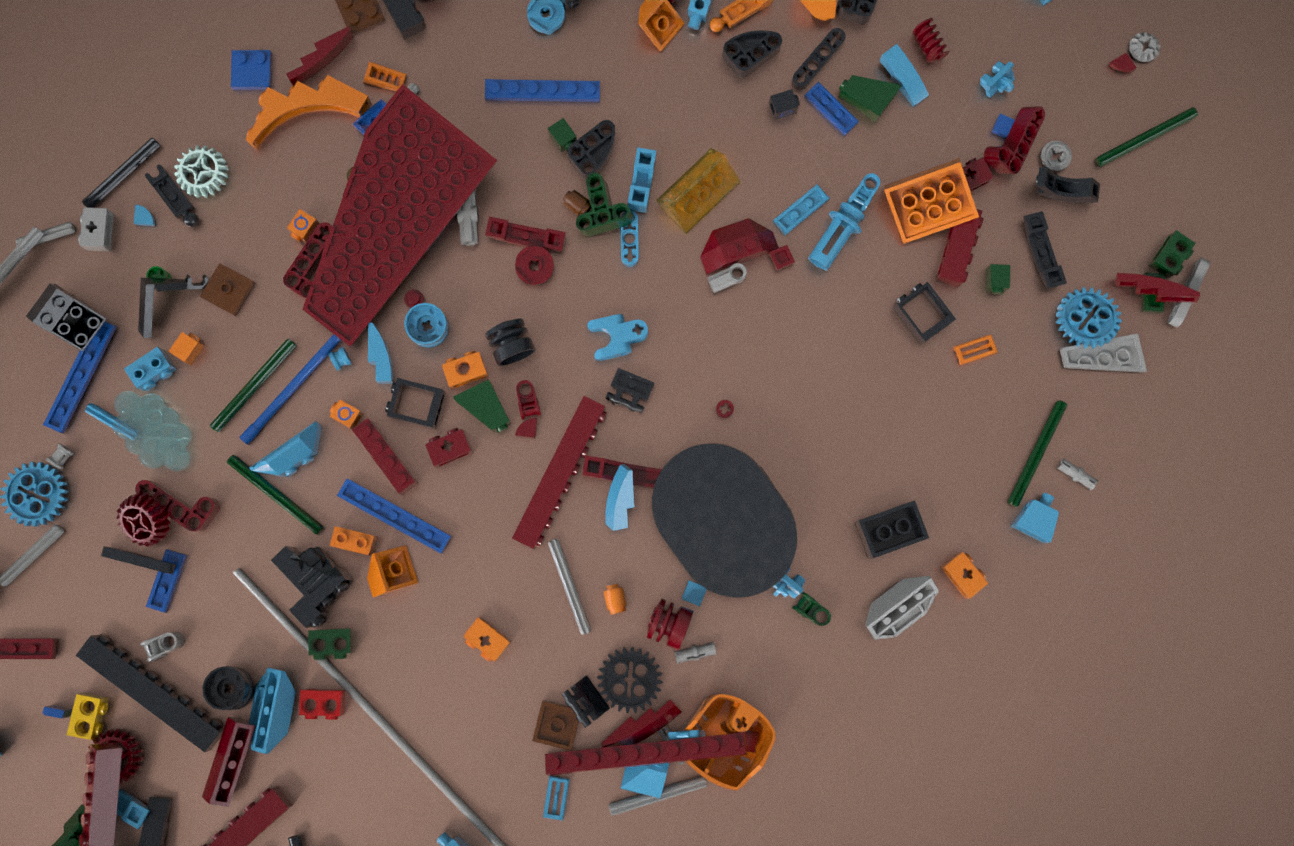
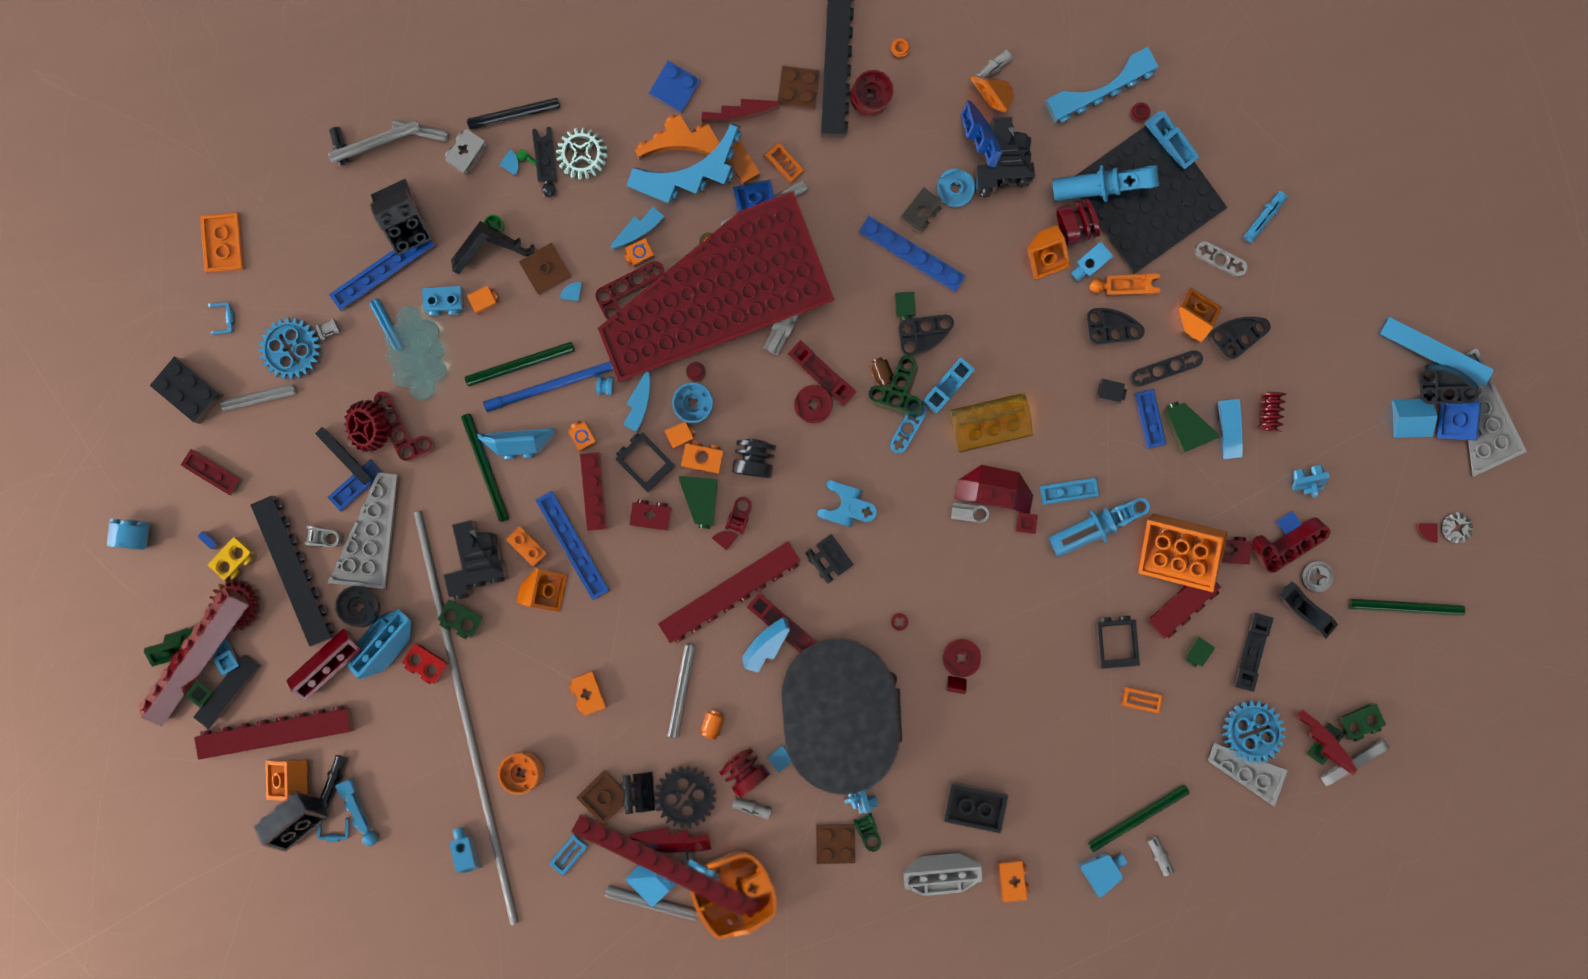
camera: 35 degrees right, 5 degrees up
none -> light grey wing [327,472,398,589]
none -> orange wheel [498,751,544,795]
none -> green hand [516,150,536,166]
none -> dark azure tile [560,282,582,302]
none -> dark azure slope [610,207,665,251]
none -> dark azure arch [626,124,742,203]
none -> orange brick [665,422,695,449]
none -> reddish brown plate [816,824,855,864]
none -> clear smoke brick [900,187,942,234]
none -> dark red plate [942,639,981,677]
none -> dark red slope [946,676,967,694]

